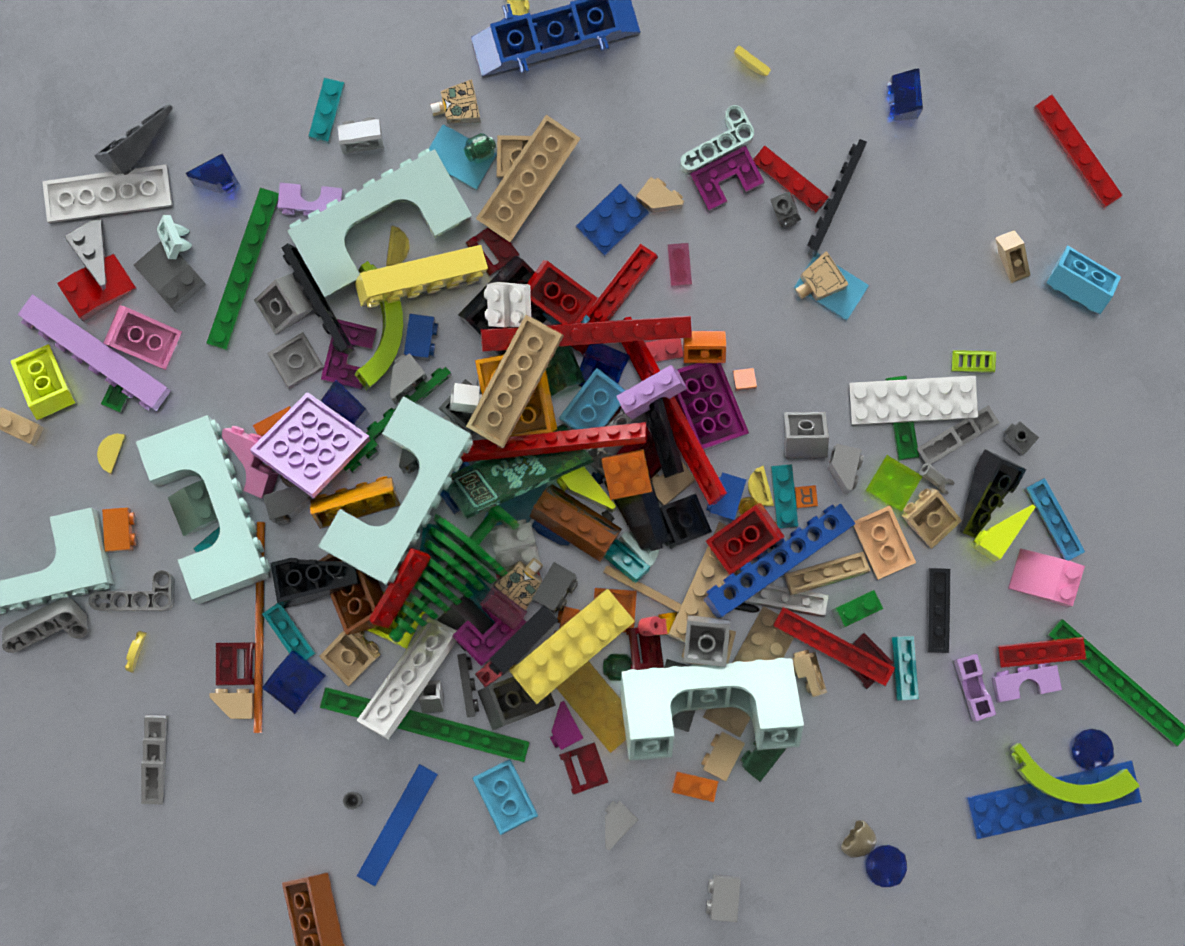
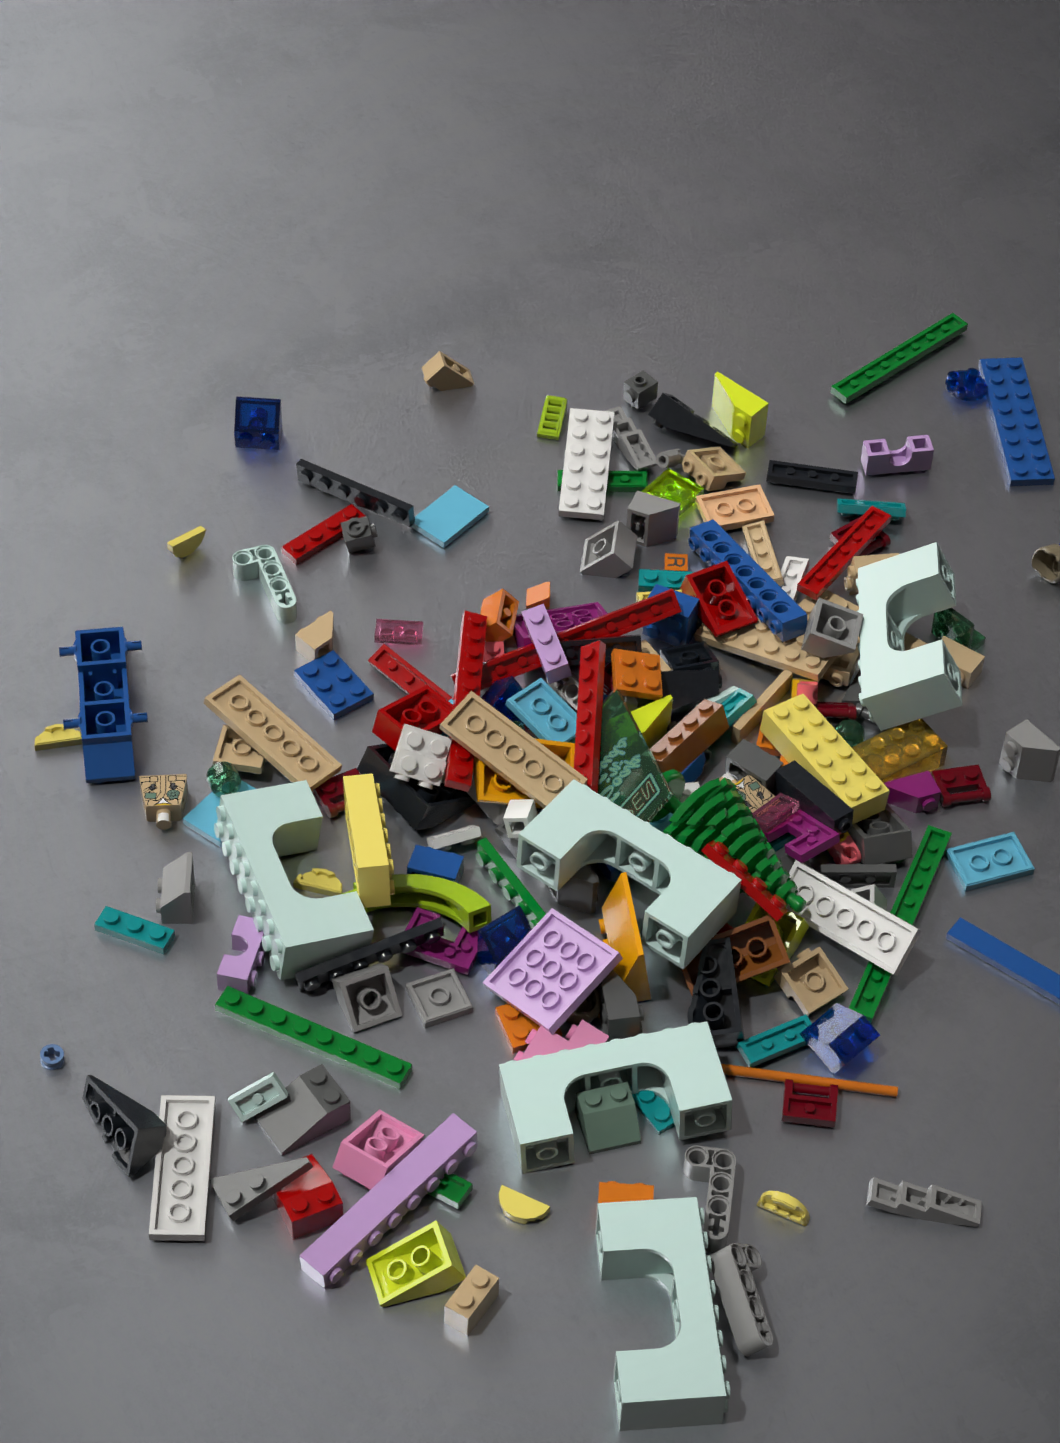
camera: 80 degrees left, 35 degrees down
clear blue slope [186,153,239,193] -> none
tan slope [209,689,254,719] -> none
dark grey piece [343,792,363,809] -> none
light grey slope [390,353,428,404] -> none
orange brick [671,771,719,802] -> none
magenta plate [690,146,764,211] -> none
tan torso [795,251,848,301] -> none
green brick [831,590,883,629] -> none
lavender arch [992,663,1062,703] -> none
red plate [998,637,1086,668] -> none
bright pink slope [1008,549,1085,608] -> none
lime arch [1010,743,1140,804] -> none
dark azure plate [1025,478,1085,561] -> none
red plate [1034,94,1123,208] -> none
medium azure slope [1046,245,1121,315] -> none
none -> medium blue bush [40,1044,64,1070]
none -> white plate [426,825,482,851]

